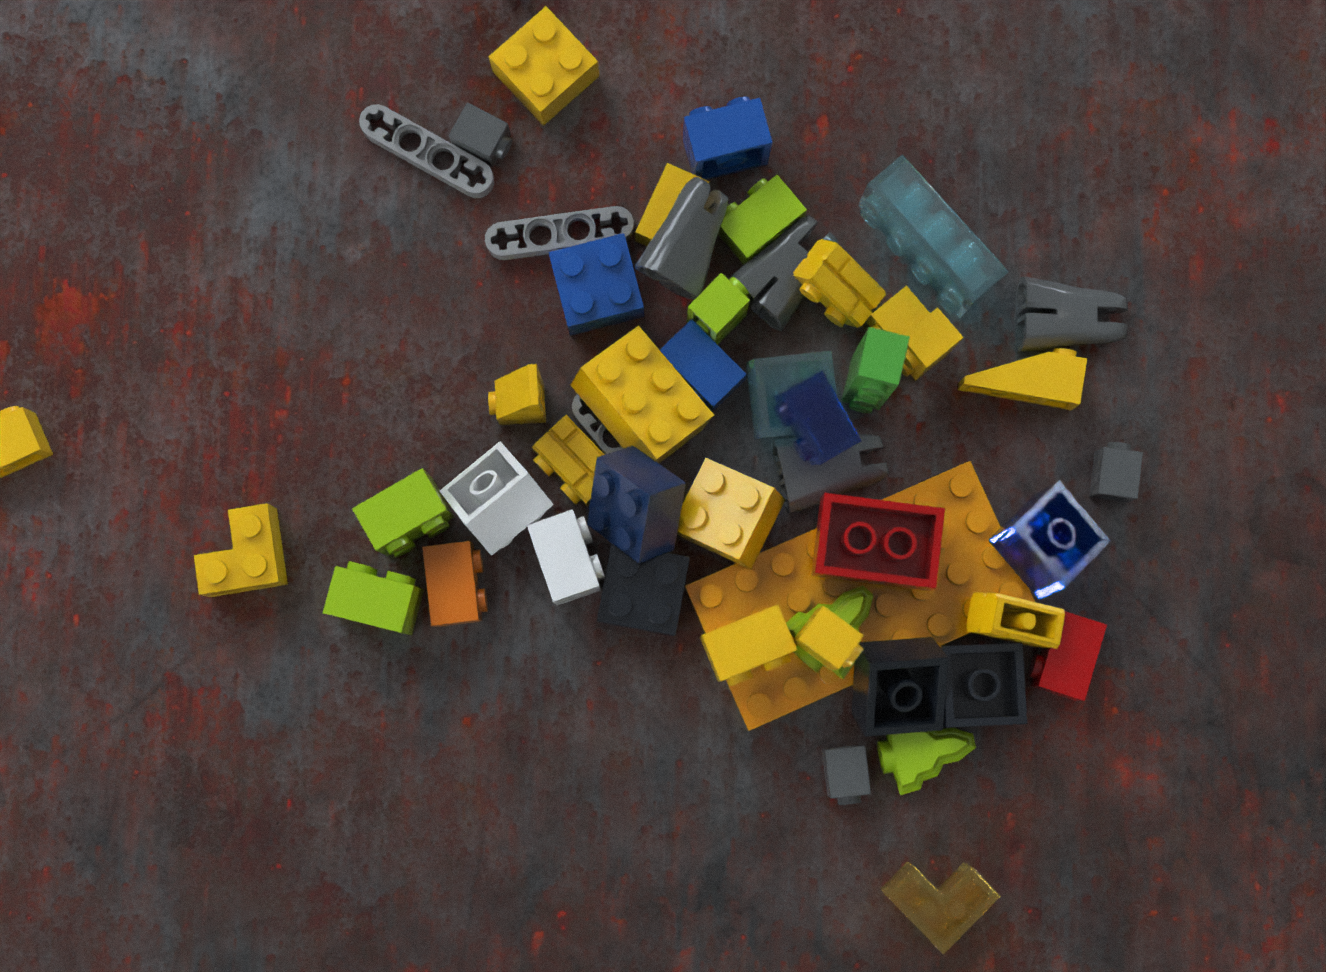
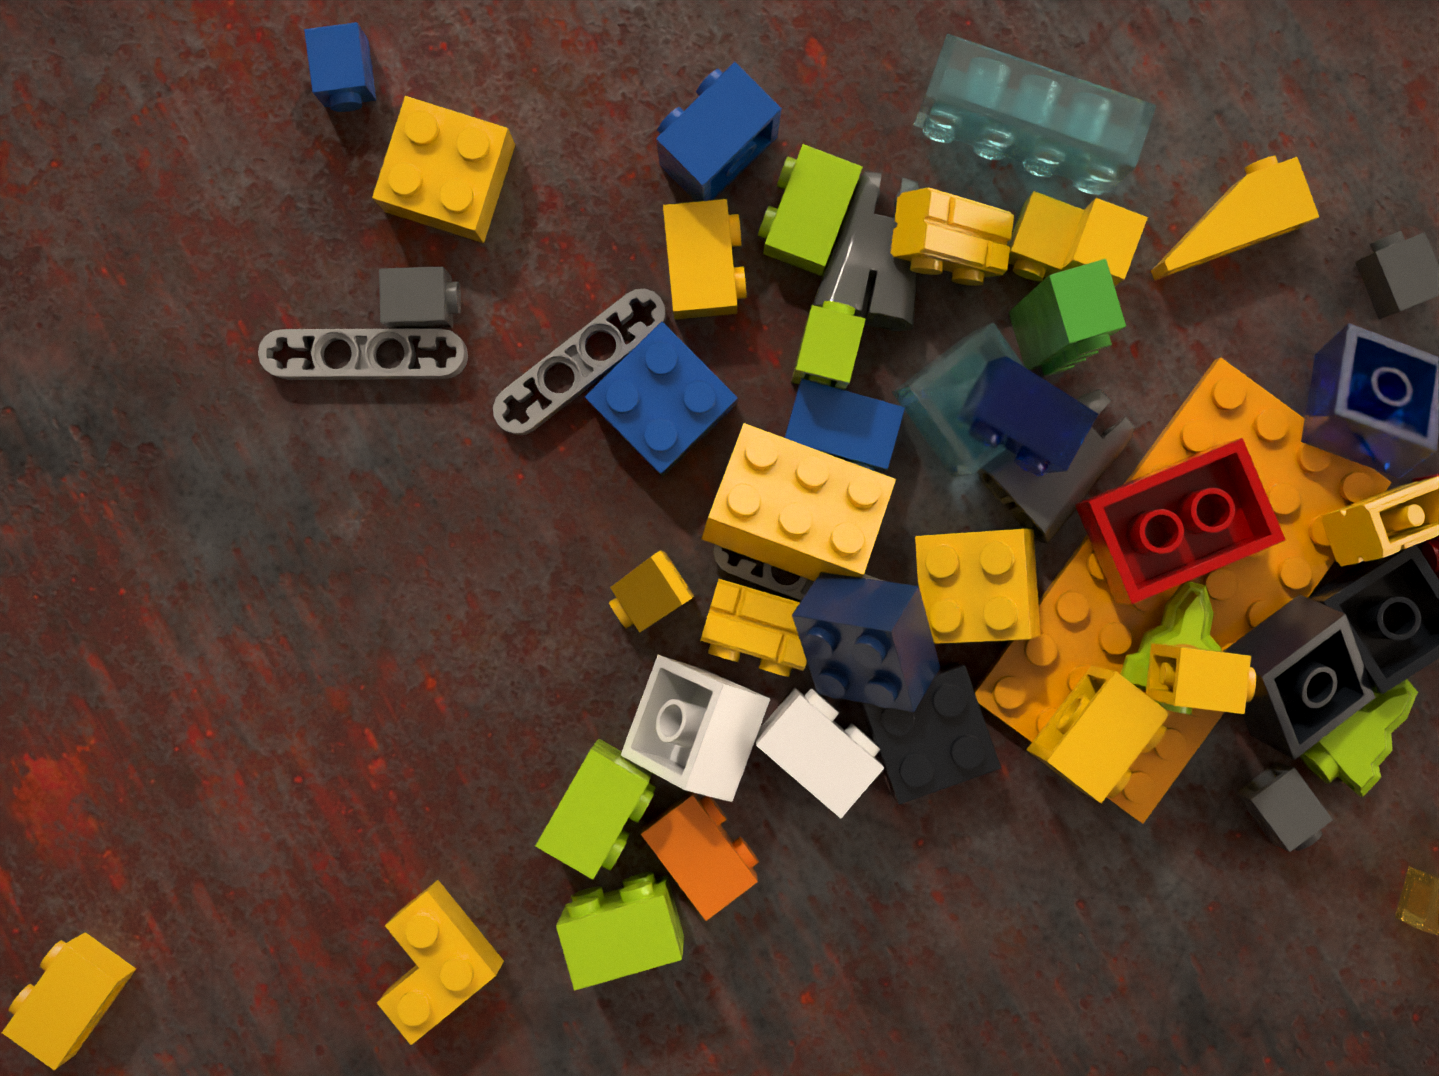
camera: 30 degrees left, 5 degrees up
dark grey piece [635,177,728,300] -> none
dark grey piece [1015,277,1128,352] -> none

